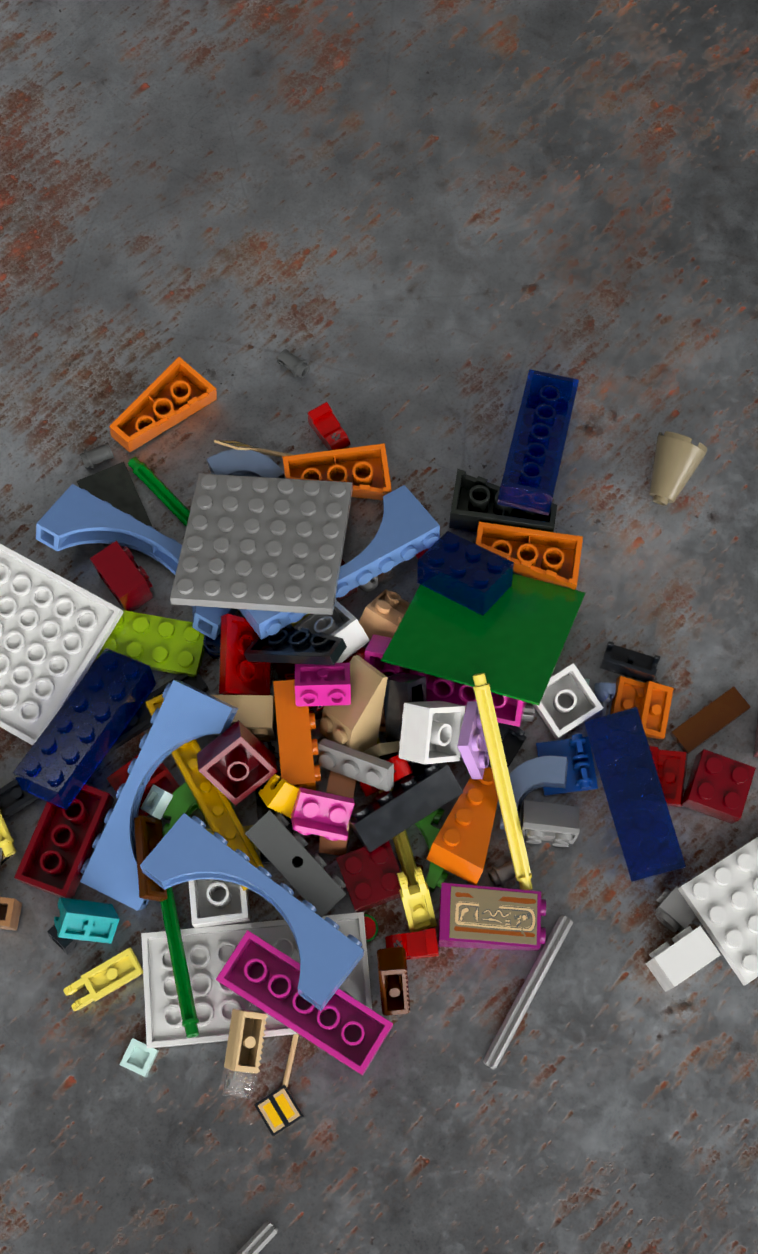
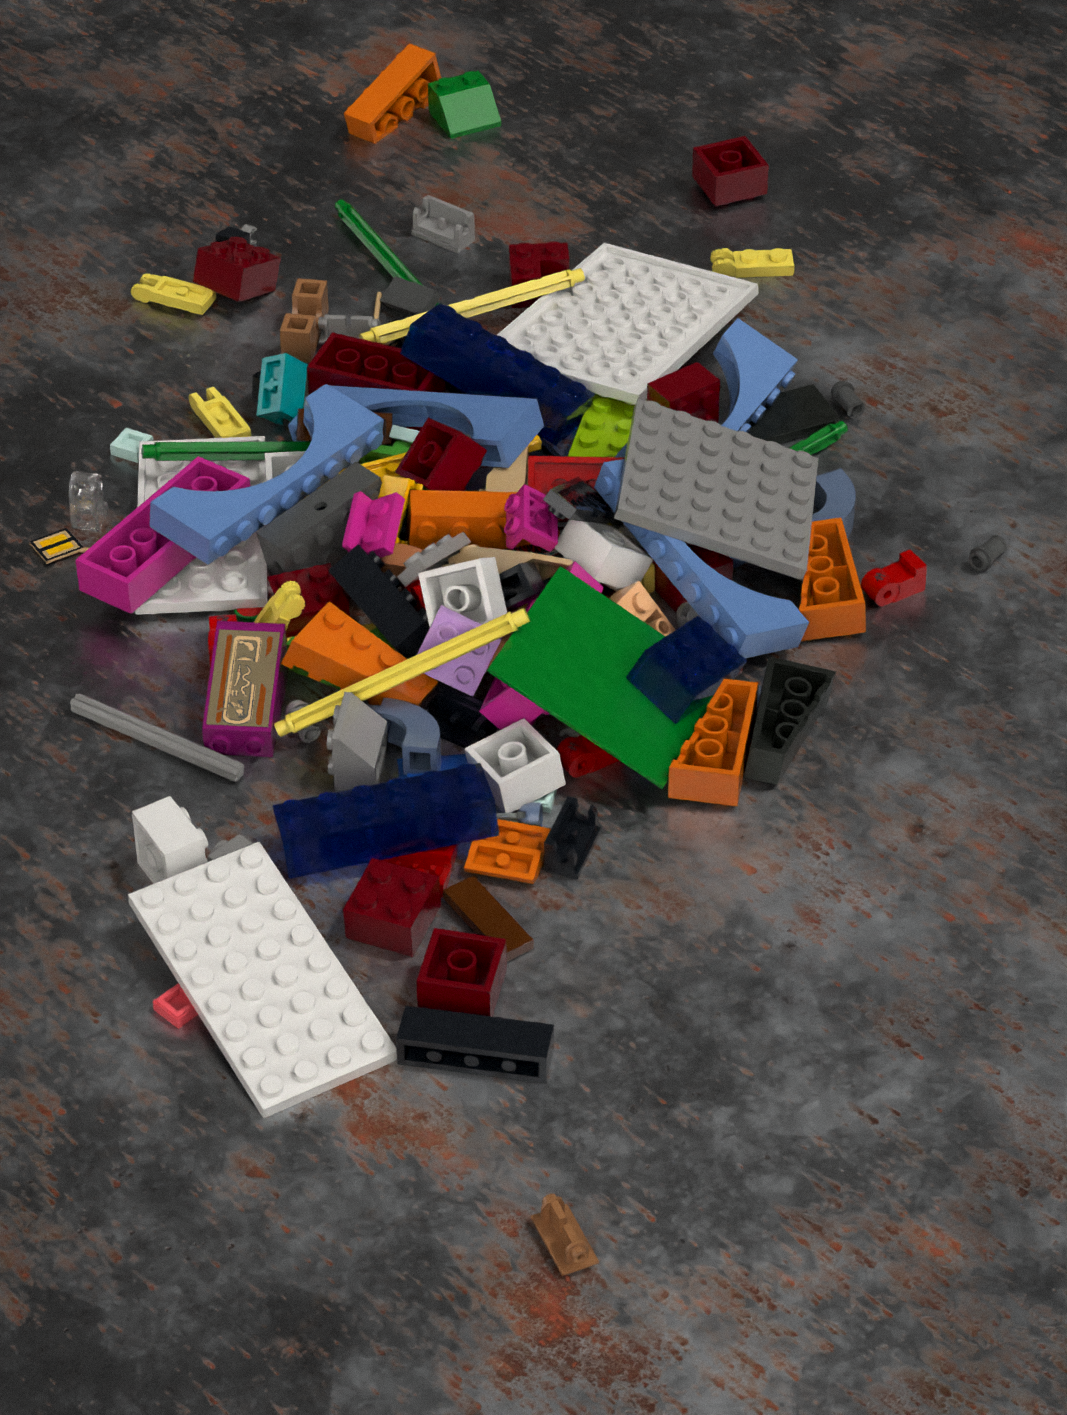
camera: 90 degrees right, 30 degrees down
orange wedge [109,357,217,453] -> none
tan piece [214,440,293,458] -> none
tan brick [224,1009,268,1073] -> none
reddish brown brick [377,947,410,1016] -> none
clear blue brick [497,369,579,516] -> none
dark tan cone [649,431,707,506] -> none

